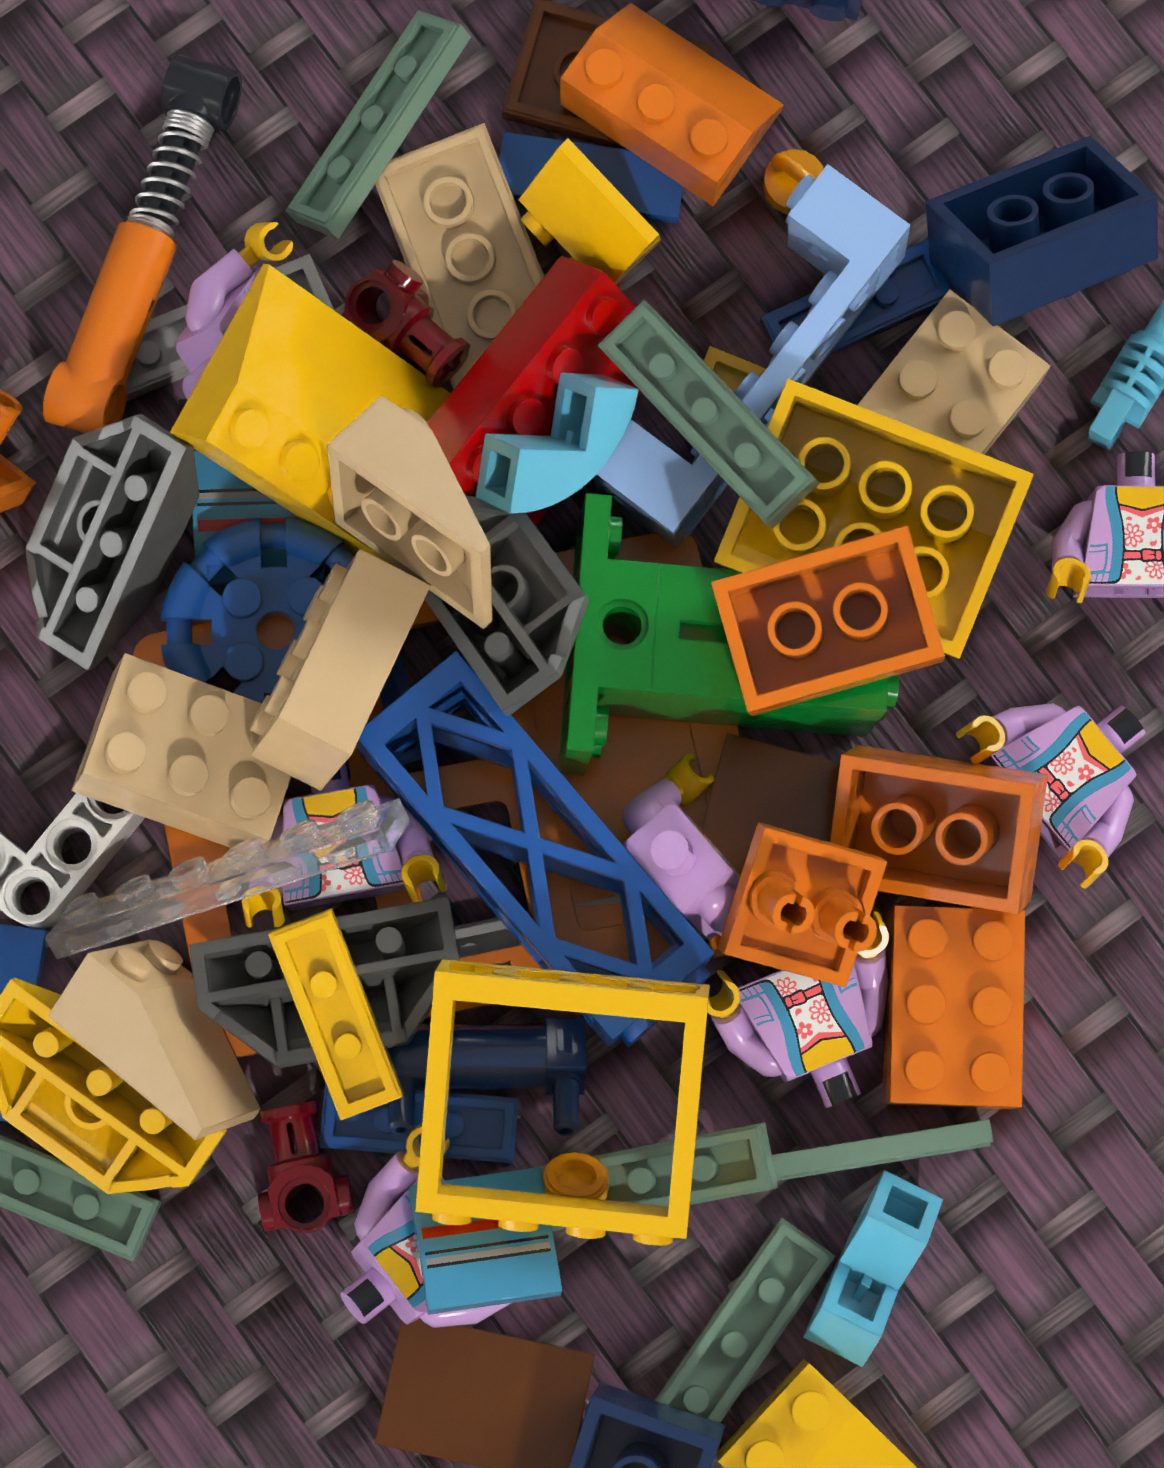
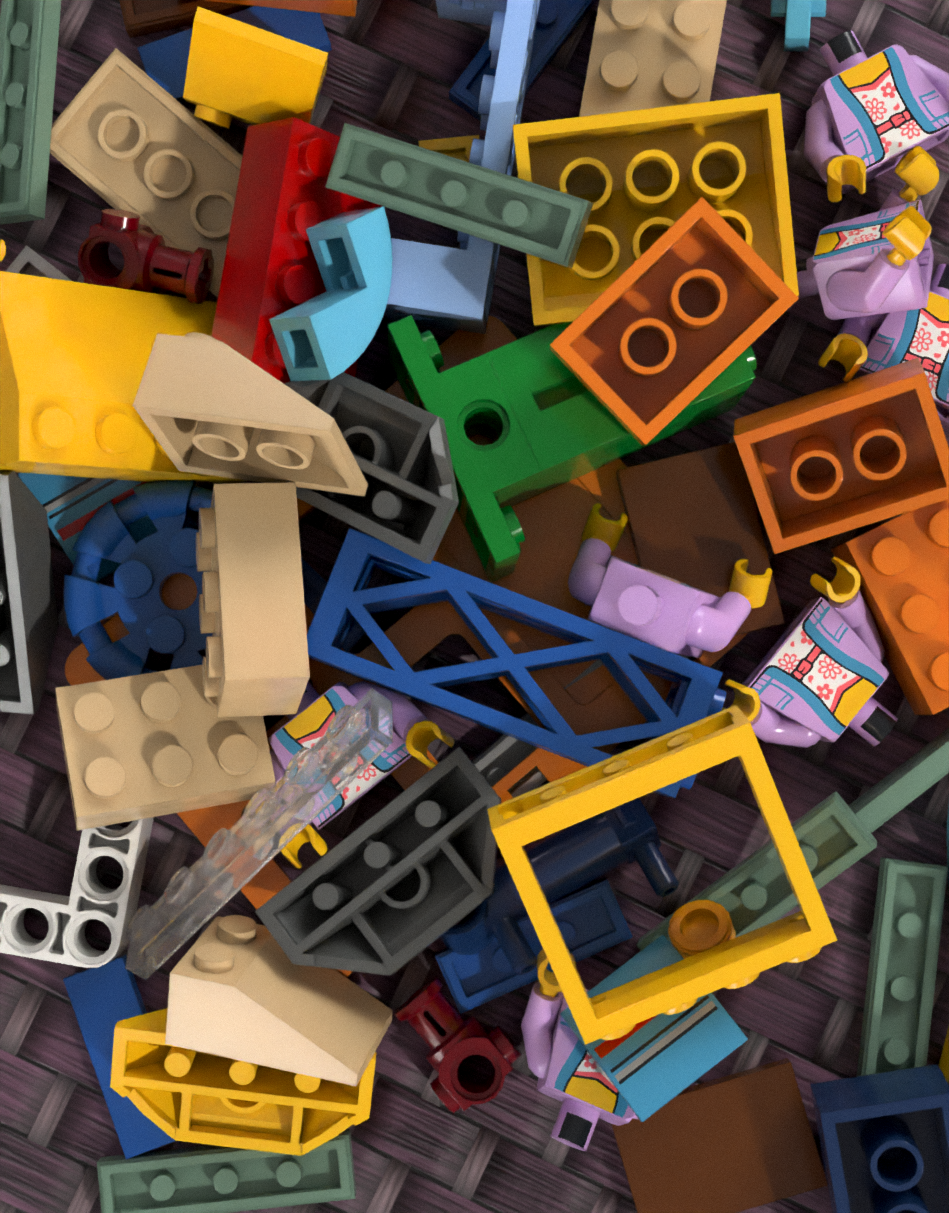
camera: 25 degrees left, 5 degrees up
yellow tile [268,908,404,1120] -> none
orange plate [717,822,887,987] -> none
none -> lavender torso [796,146,939,320]

